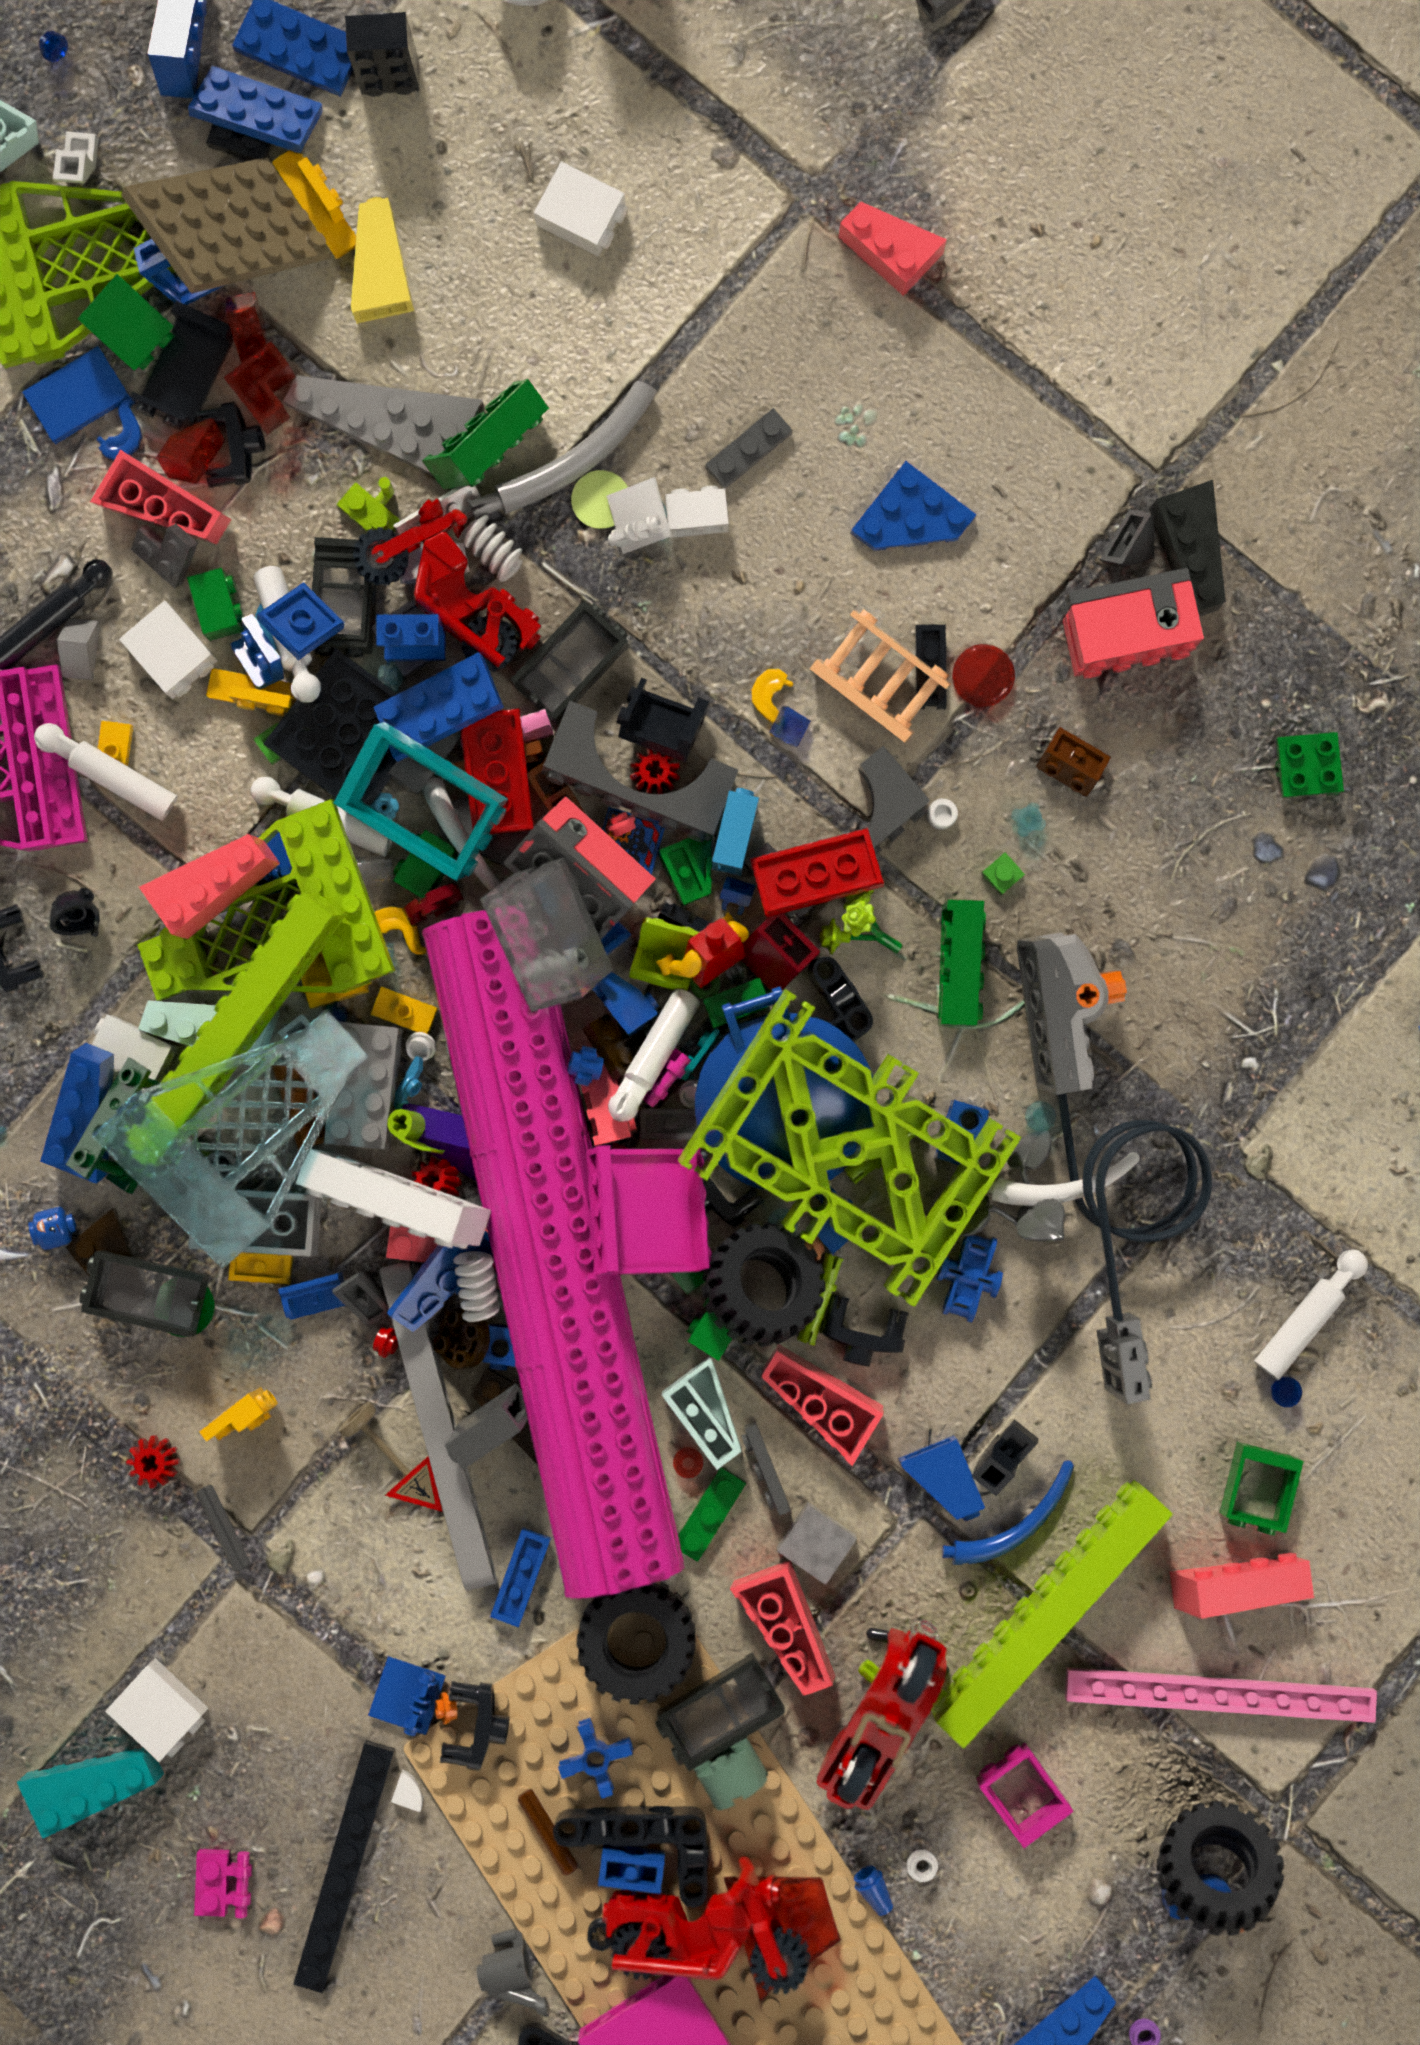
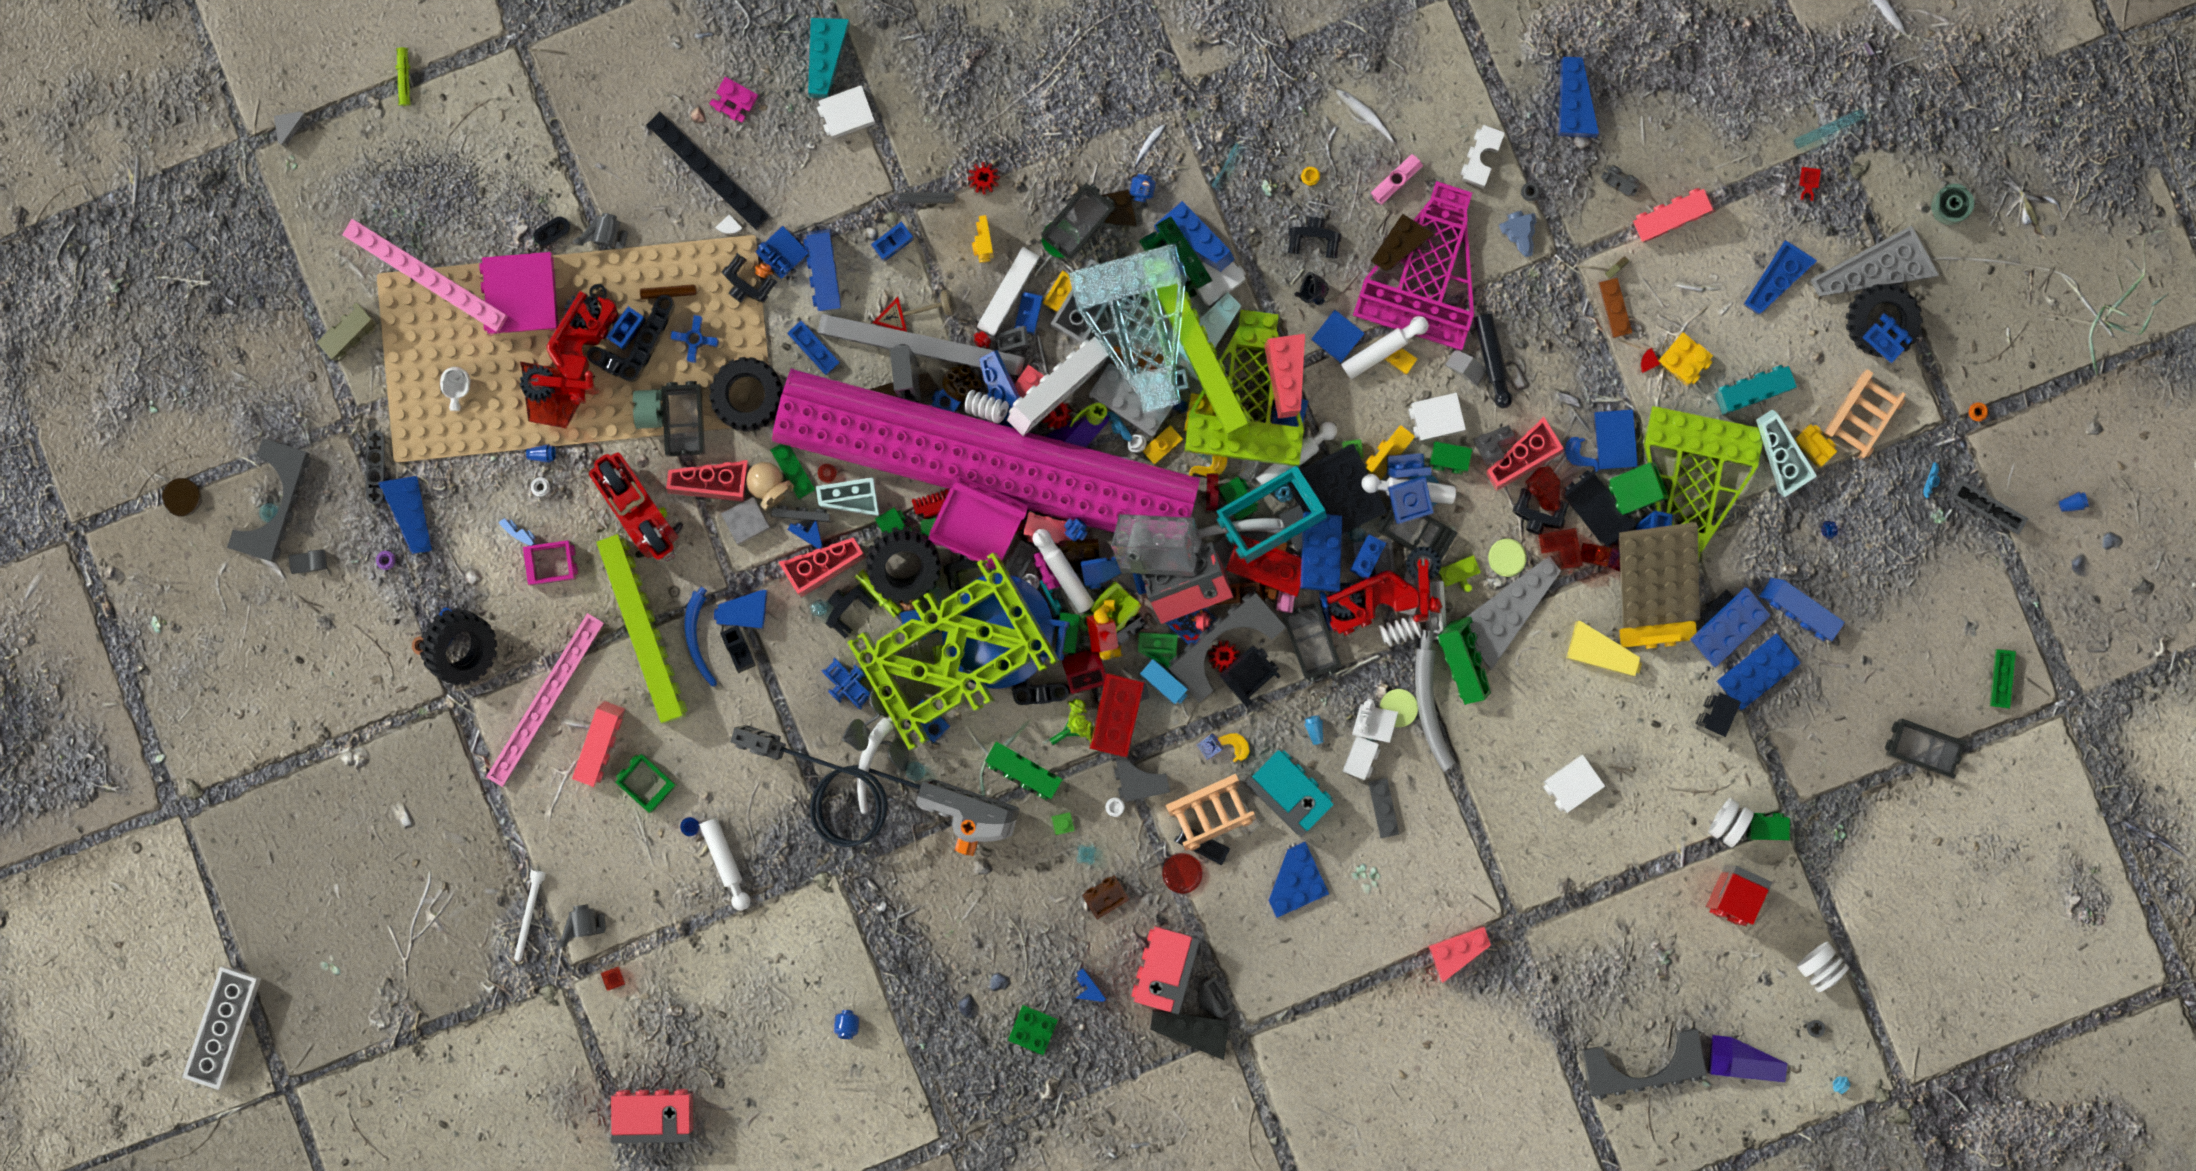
camera: 115 degrees right, 0 degrees up
white slope [53,132,99,184] -> none
blue tile [719,877,755,915] -> none
none -> light blue slope [498,518,536,546]
none -> tan tile [745,462,794,511]
none -> blue slope [787,520,823,549]
none -> blue wedge [804,229,841,311]
none -> clear light blue plate [810,599,828,617]
none -> blue brick [871,221,914,263]
none -> red piece [912,489,949,519]
none -> white beam [977,247,1040,337]
none -> blue slope [1076,968,1106,1002]
none -> teal piece [1245,750,1334,837]
none -> dark azure cone [1304,715,1324,745]
none -> blue tile [1311,310,1365,364]
none -> blue piece [1319,591,1333,631]
none -> yellowish green piece [1488,539,1527,577]

